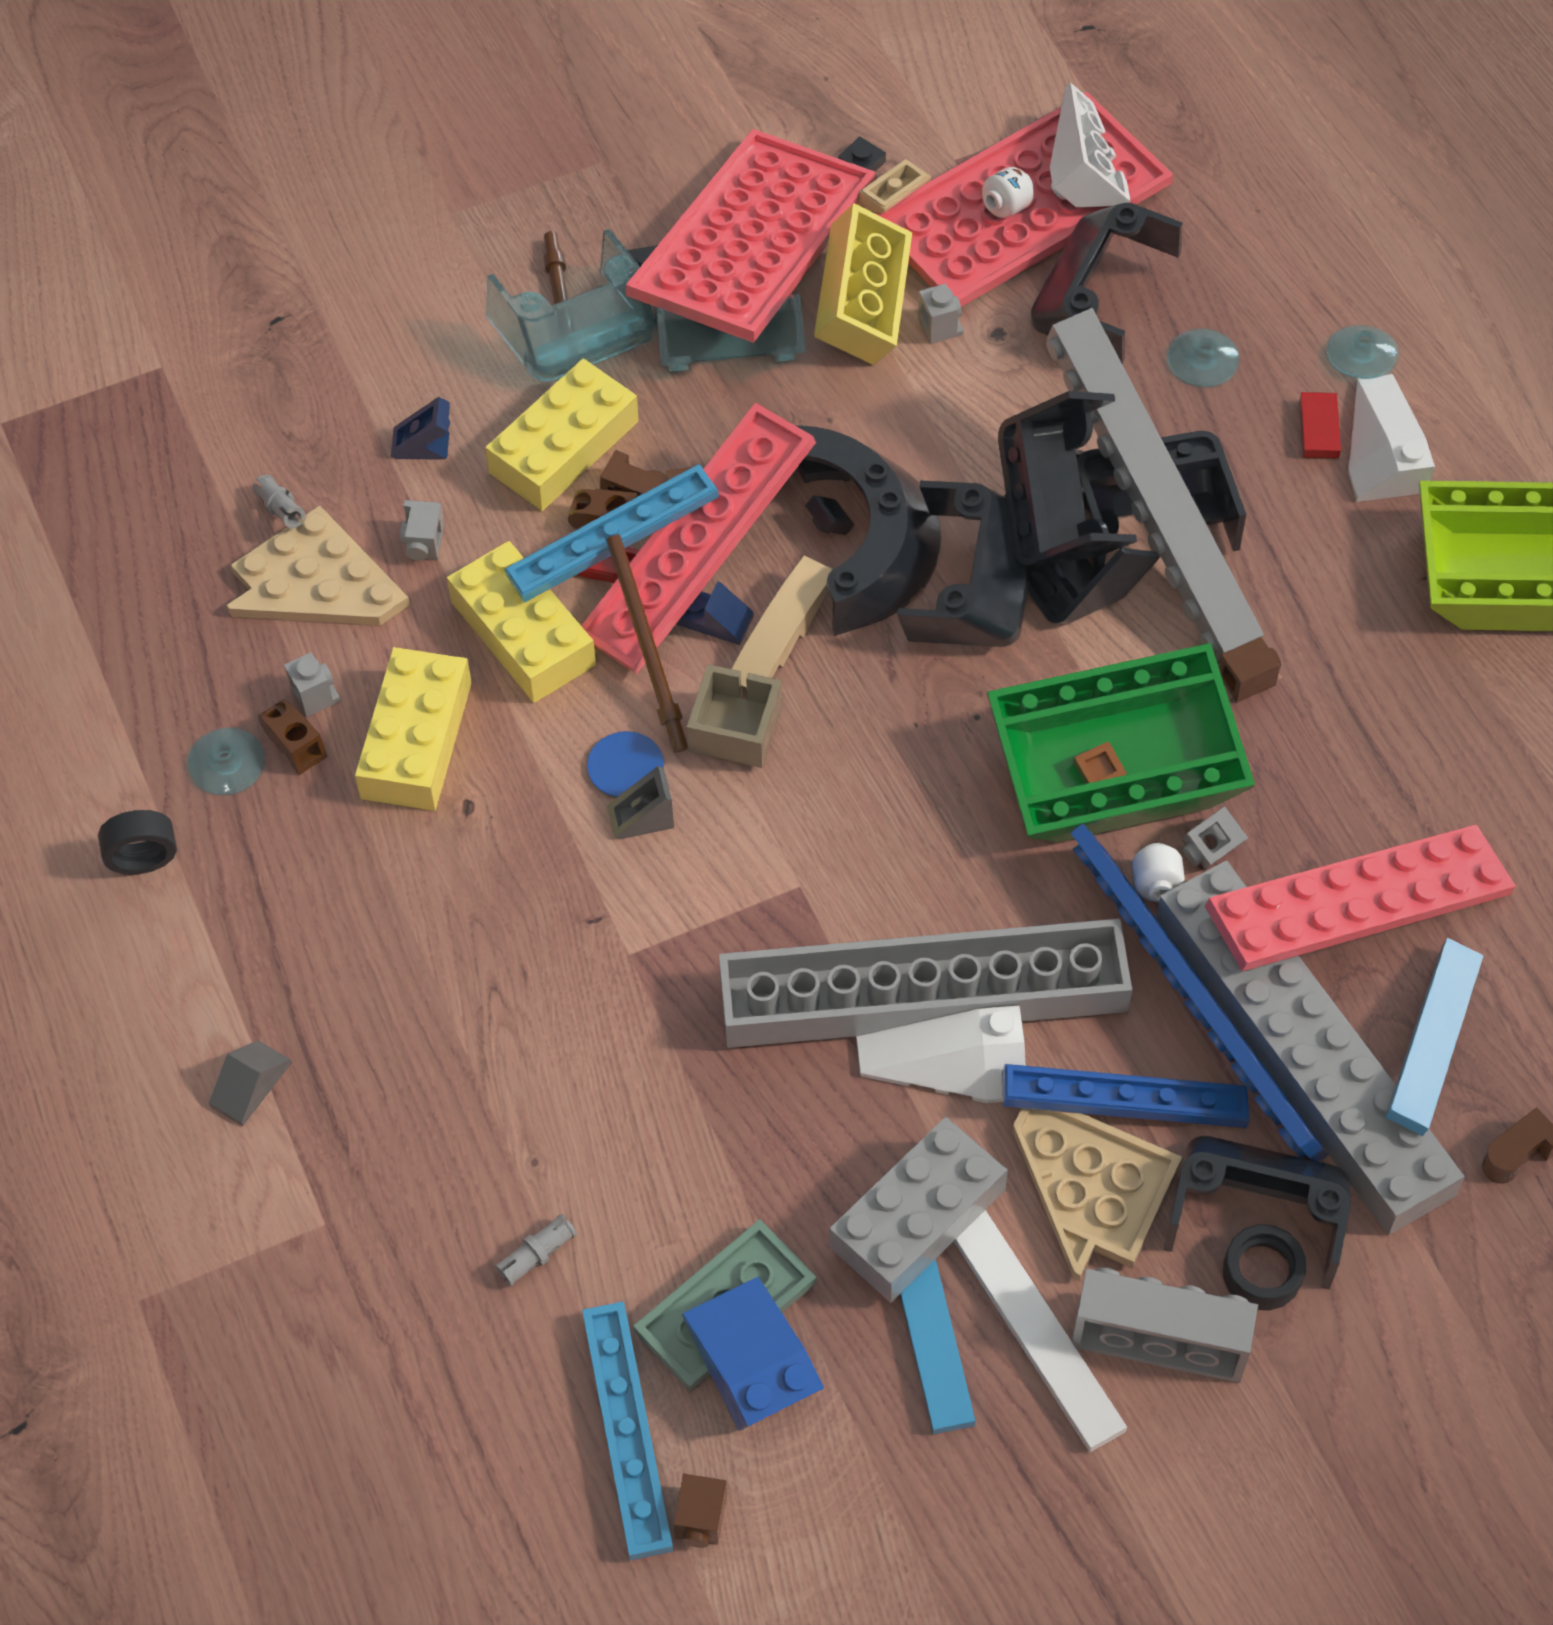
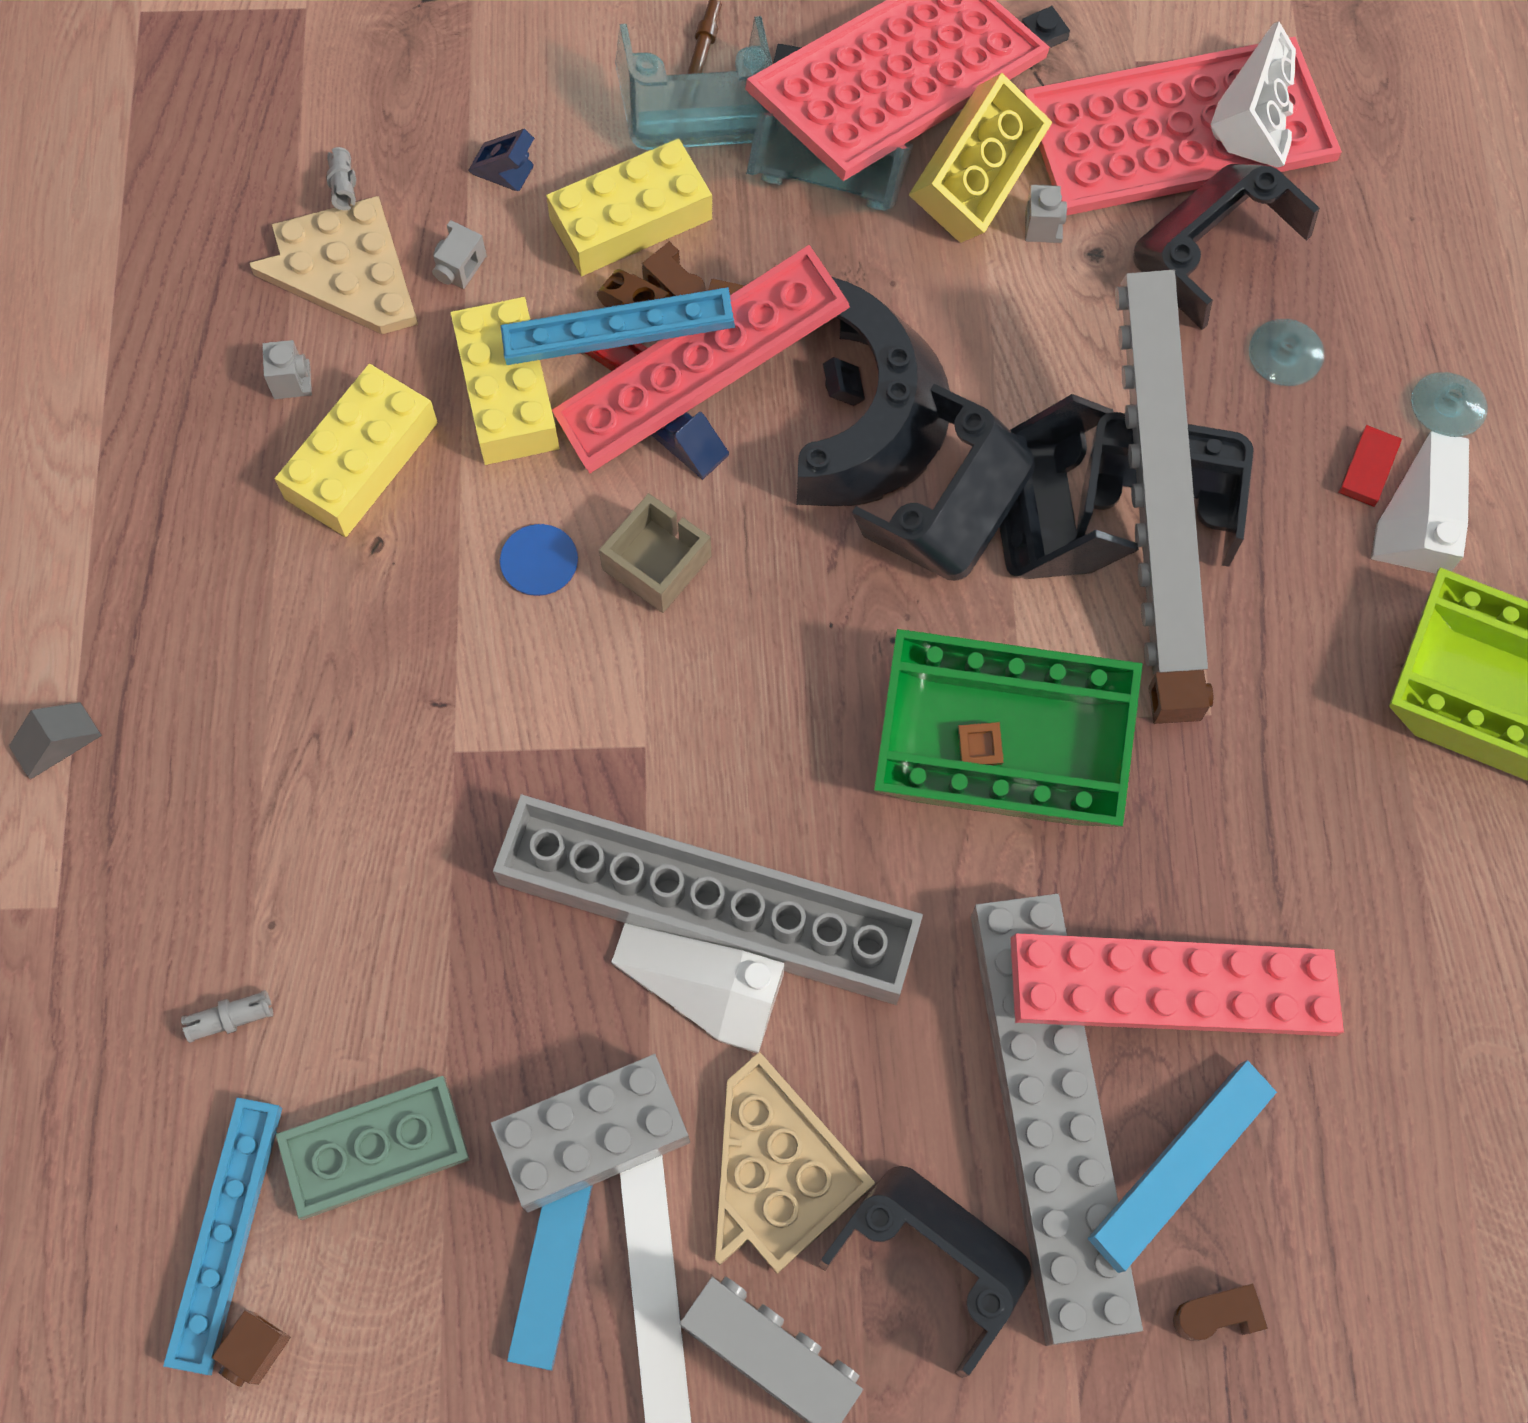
camera: 20 degrees right, 10 degrees up
black tyre [98,810,177,874] -> none
clear light blue dish [188,728,265,795] -> none
reddish brown leg [258,699,328,775] -> none
reddish brown bar [606,534,688,753] -> none
dark grey slope [607,766,674,839] -> none
blue slope [681,1277,824,1432] -> none
tan slope [732,556,833,690] -> none
tan slope [858,159,931,213] -> none
white head [982,167,1033,218] -> none
black windscreen [998,391,1137,566] -> none
blue tile [1002,1064,1250,1128] -> none
blue plate [1071,824,1329,1162] -> none
white head [1132,843,1185,902] -> none
light grey brick [1182,806,1248,870] -> none
black tyre [1223,1224,1306,1311] -> none

